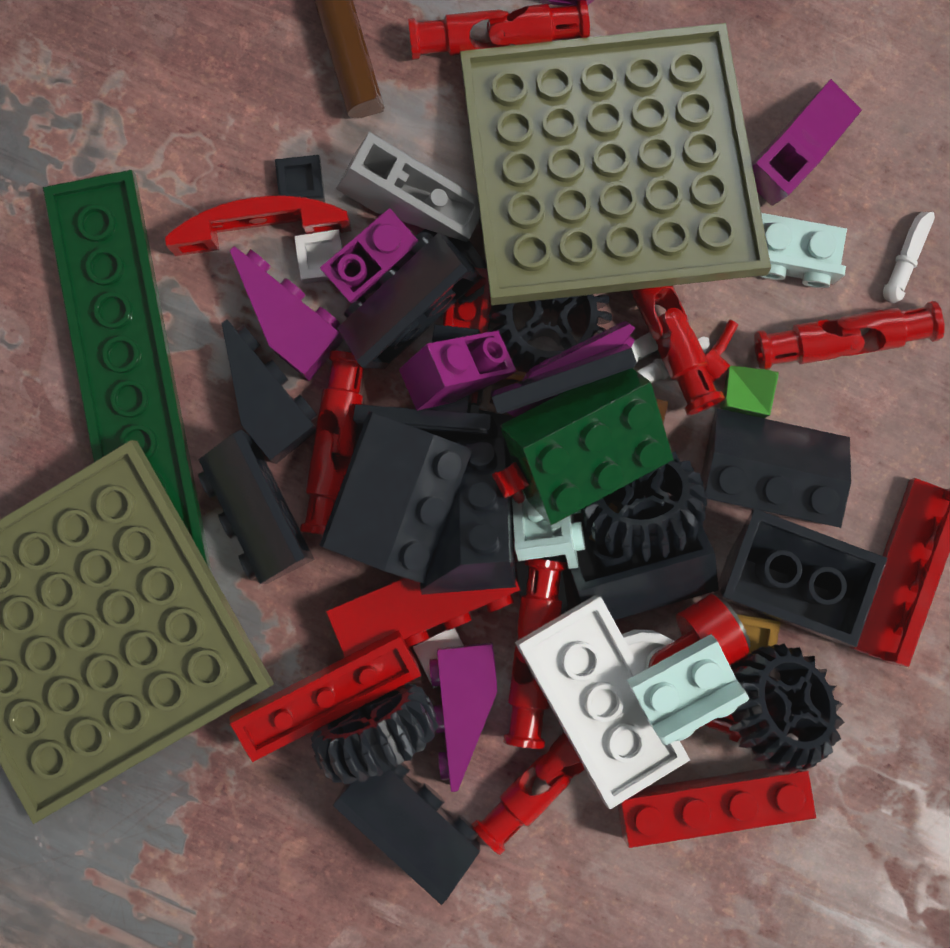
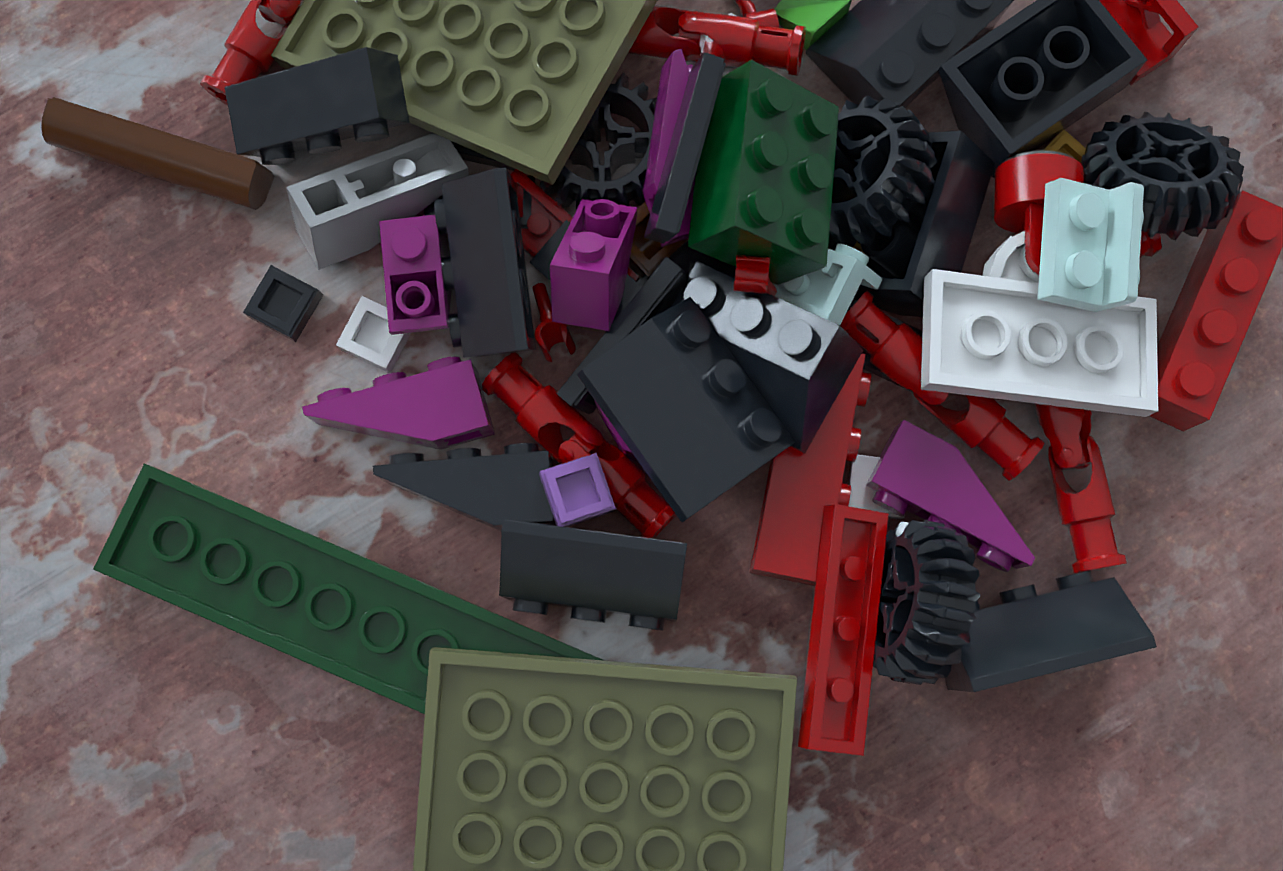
camera: 45 degrees left, 5 degrees down
red slope [165,196,352,256] -> none
none -> black brick [224,47,410,165]
none -> red hand [532,283,576,362]
none -> medium lavender tile [539,453,616,527]

